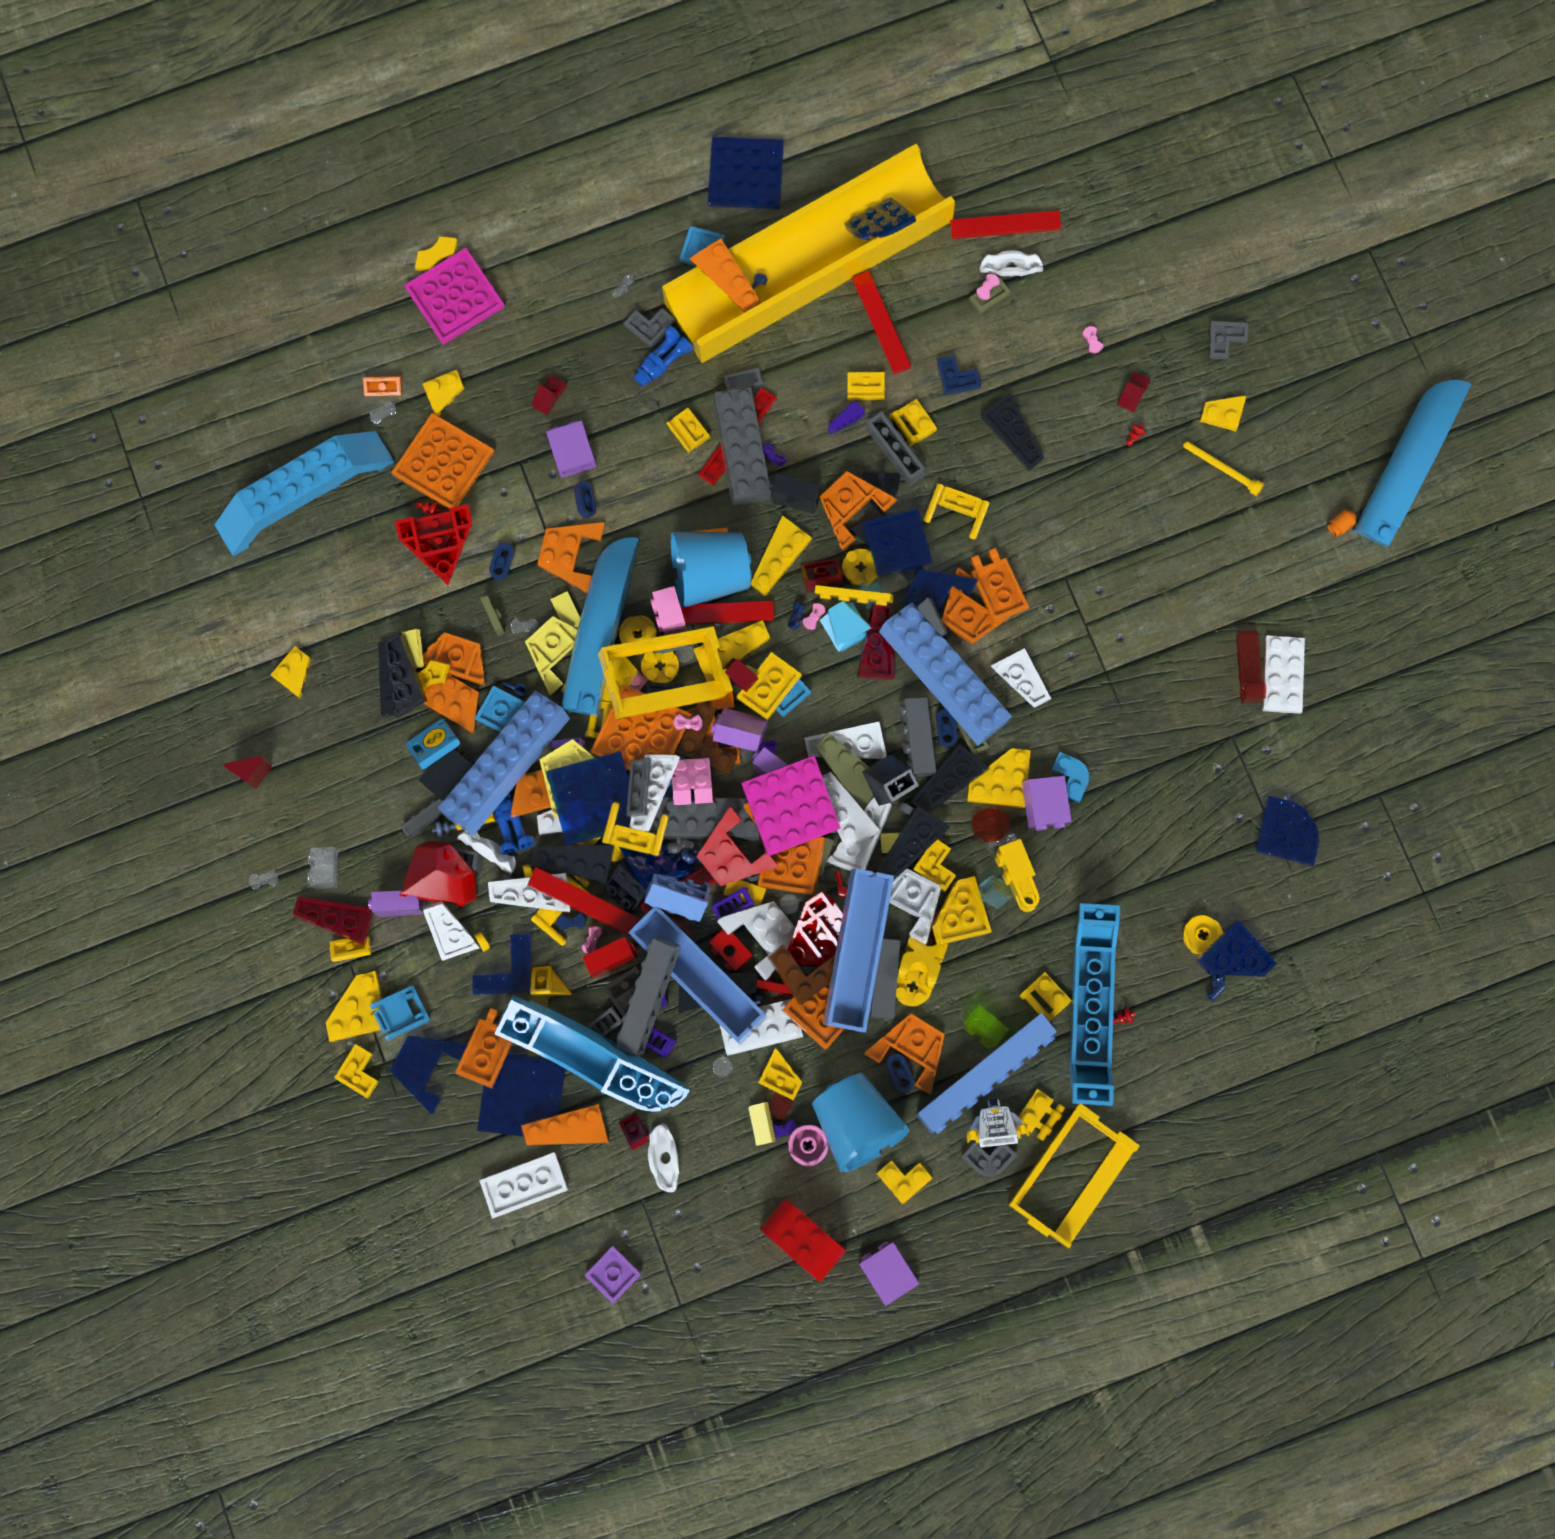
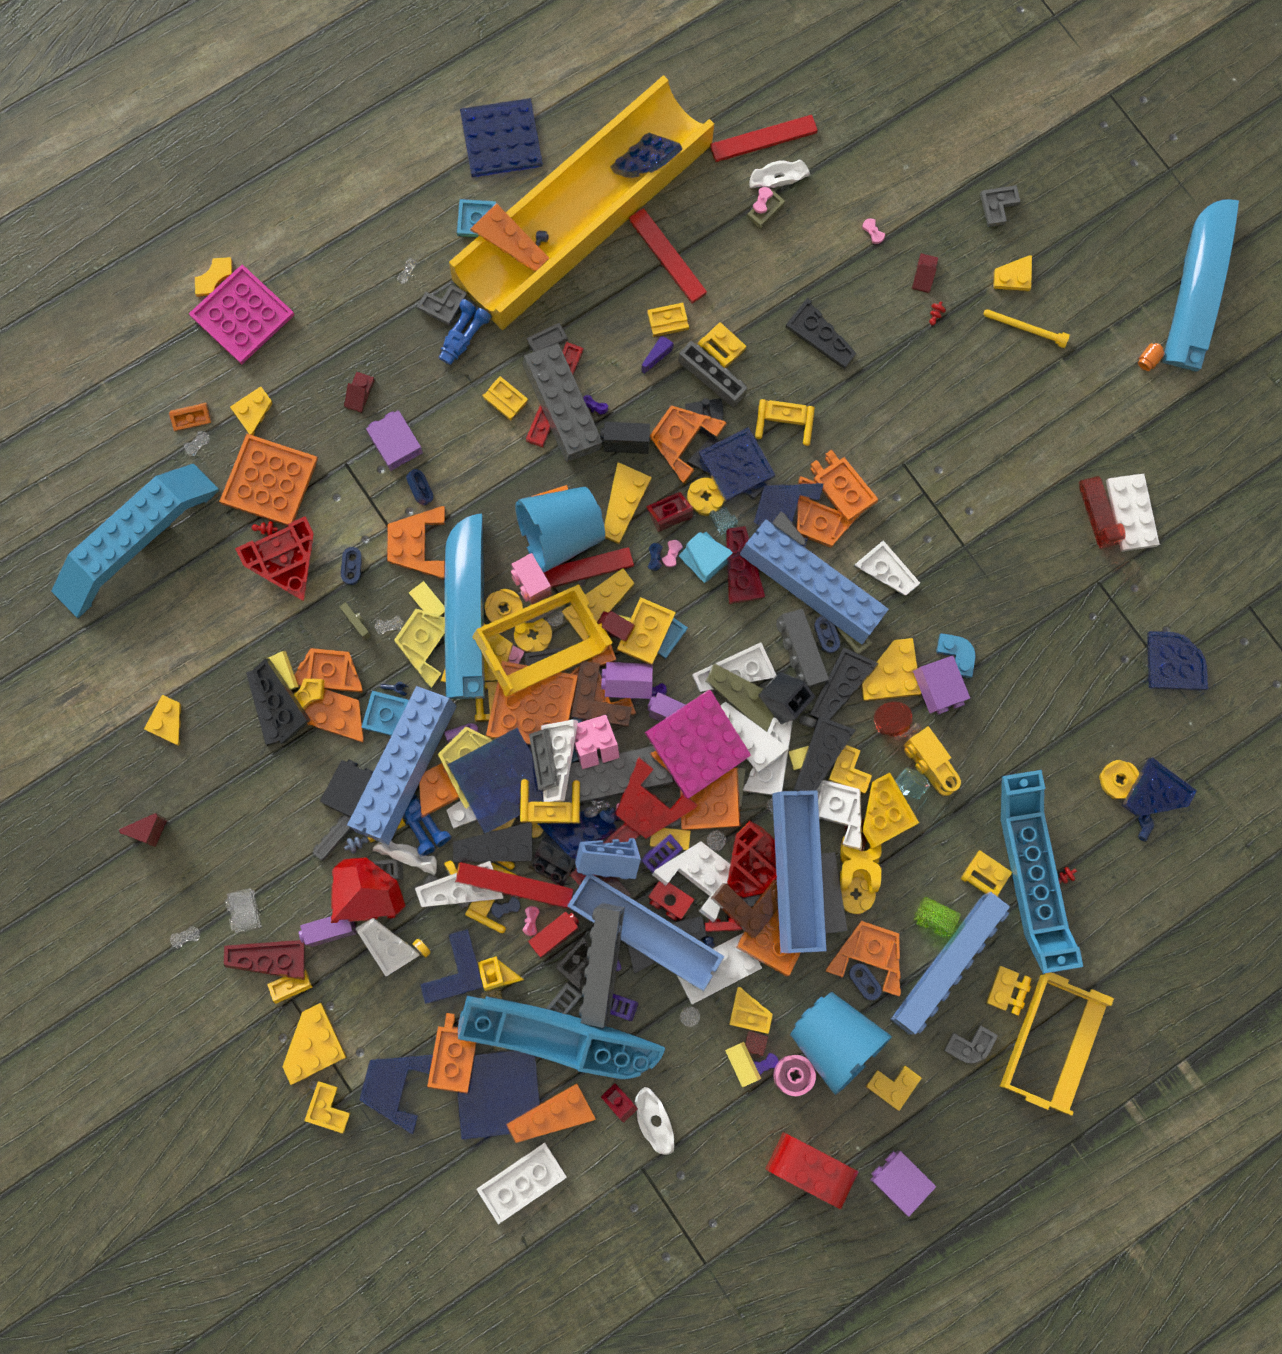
camera: 25 degrees left, 0 degrees up
dark azure container [370,986,430,1041] -> none
dark azure container [405,719,460,770] -> none
medium lavender plate [584,1246,642,1304] -> none
bright pink piece [673,714,703,731] -> none
yellow wing [815,585,893,606] -> none
red hand [835,871,848,898] -> none
dark blue plate [936,356,981,396] -> none
torso [967,1099,1029,1147] -> none

